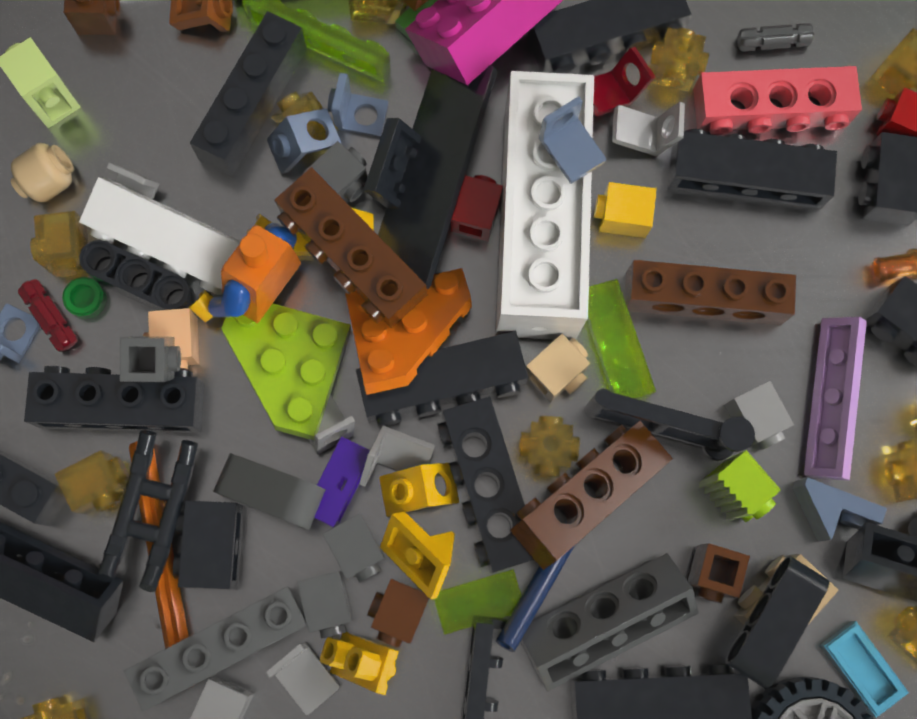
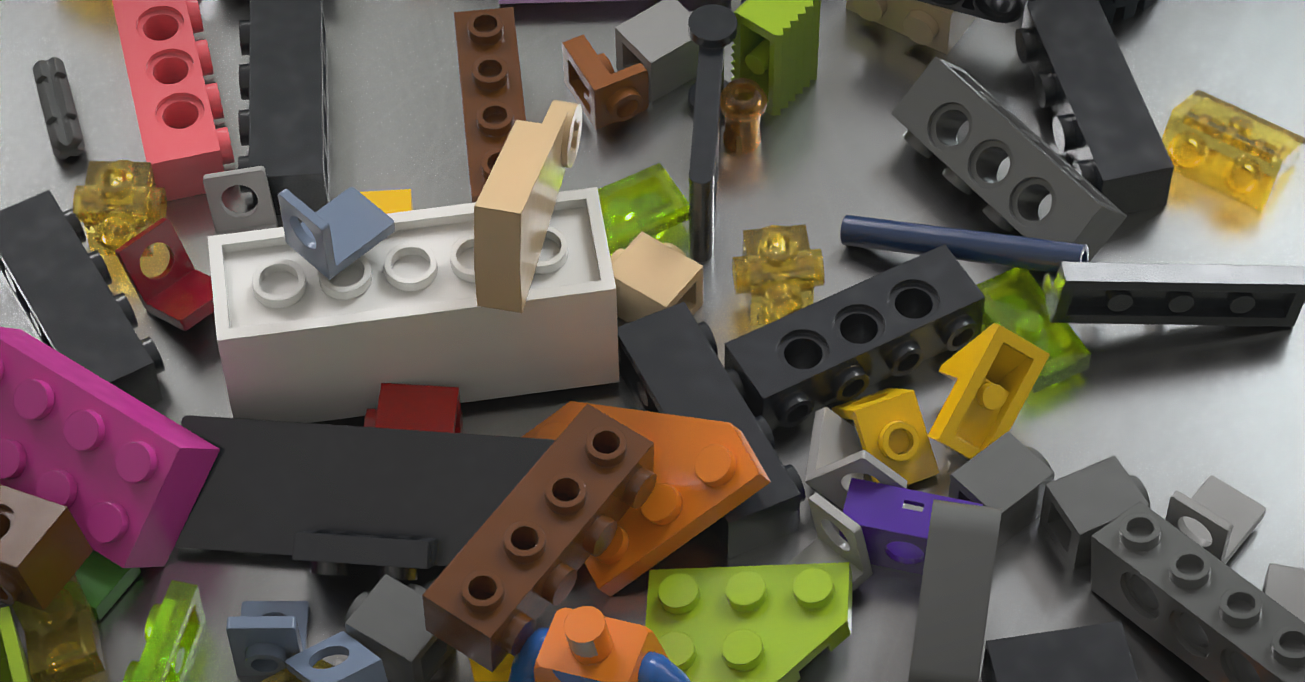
camera: 95 degrees left, 25 degrees down
yellow hips [320,632,399,695] -> none
reddish brown brick [367,579,429,648] -> none
reddish brown brick [510,421,673,570] -> none
reddish brown brick [688,543,750,604] -> none
none -> tan piece [474,100,582,313]
none -> dark orange bracket [562,34,649,130]
none -> clear orange pin [720,78,767,154]

